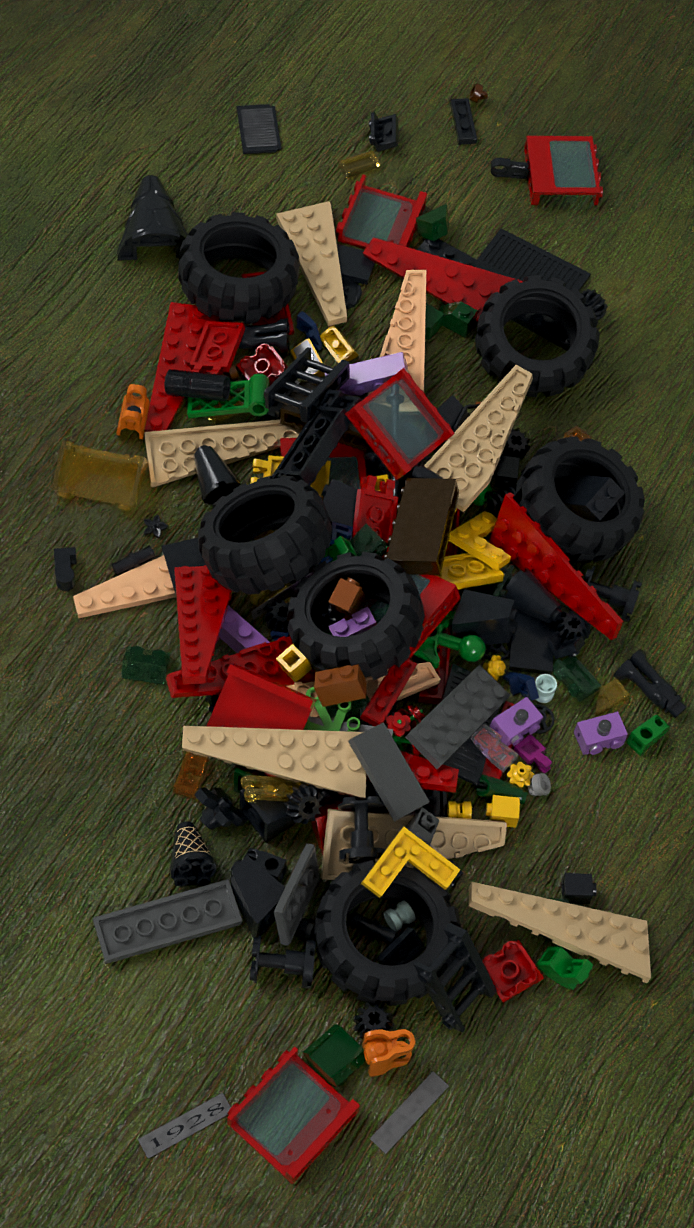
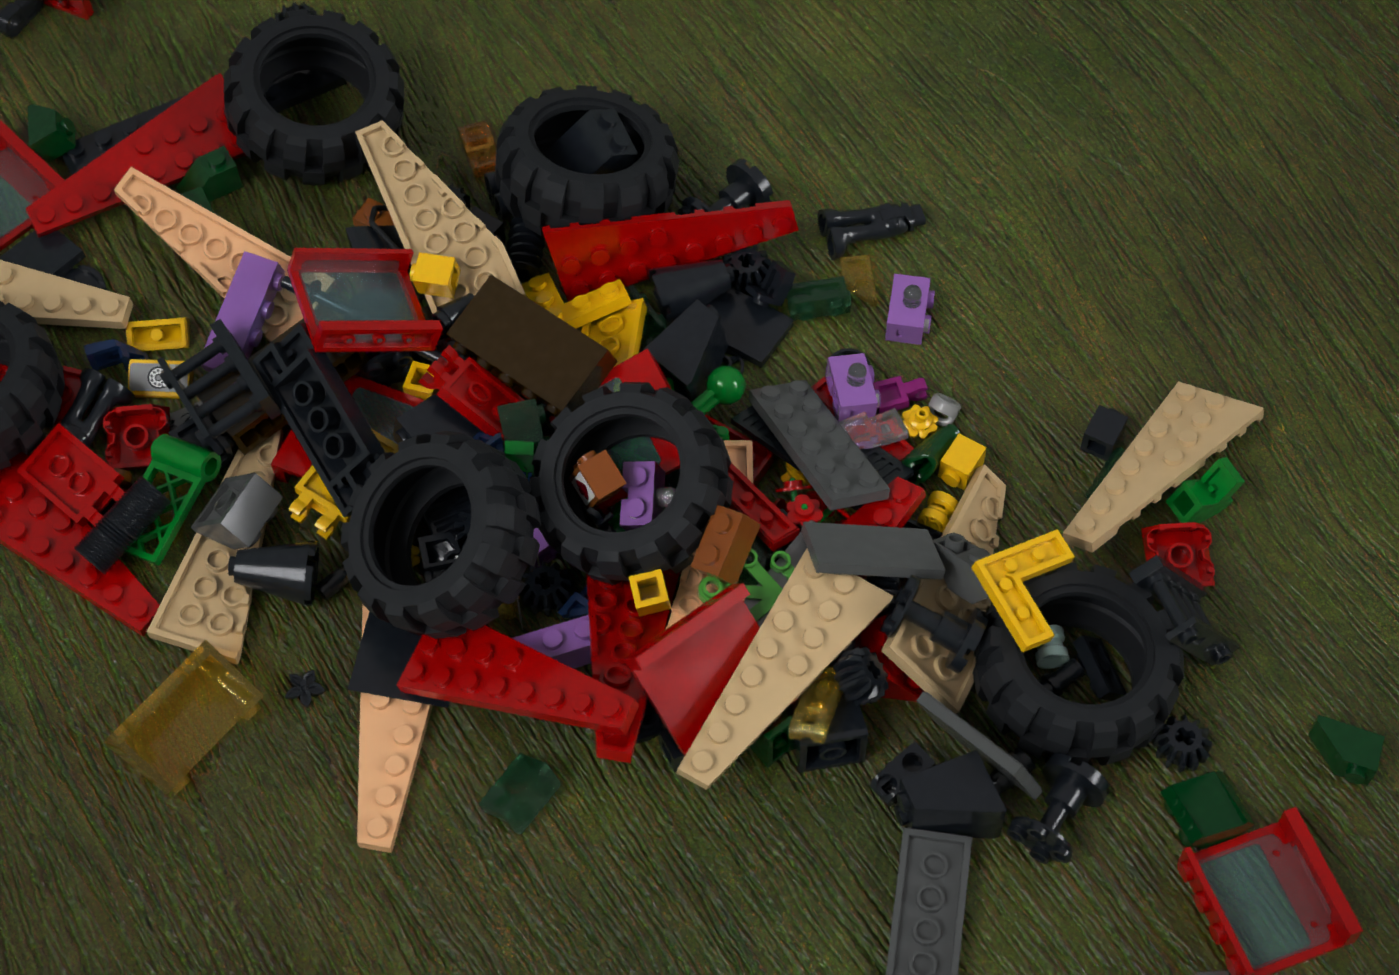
camera: 55 degrees left, 0 degrees up
black leg [54,547,77,591] -> none
black pin [111,545,156,576] -> none
orange piece [116,384,150,440] -> none
black cone [170,821,216,887] -> none
clear orange slope [173,752,209,799] -> none
black plant [194,788,249,830] -> none
orange piece [362,1029,415,1077] -> none
flat silver sticker [370,1072,449,1154] -> none
black window [477,228,591,291] -> none
yellow plant [483,655,506,681] -> none
dark blue slope [502,672,539,701] -> none
light aqua wheel [535,674,557,703] -> none
green leg [626,714,670,756] -> none
none -> dark grey slope [191,473,283,549]
none -> yellow brick [410,252,461,299]
none -> dark green slope [1308,714,1385,786]

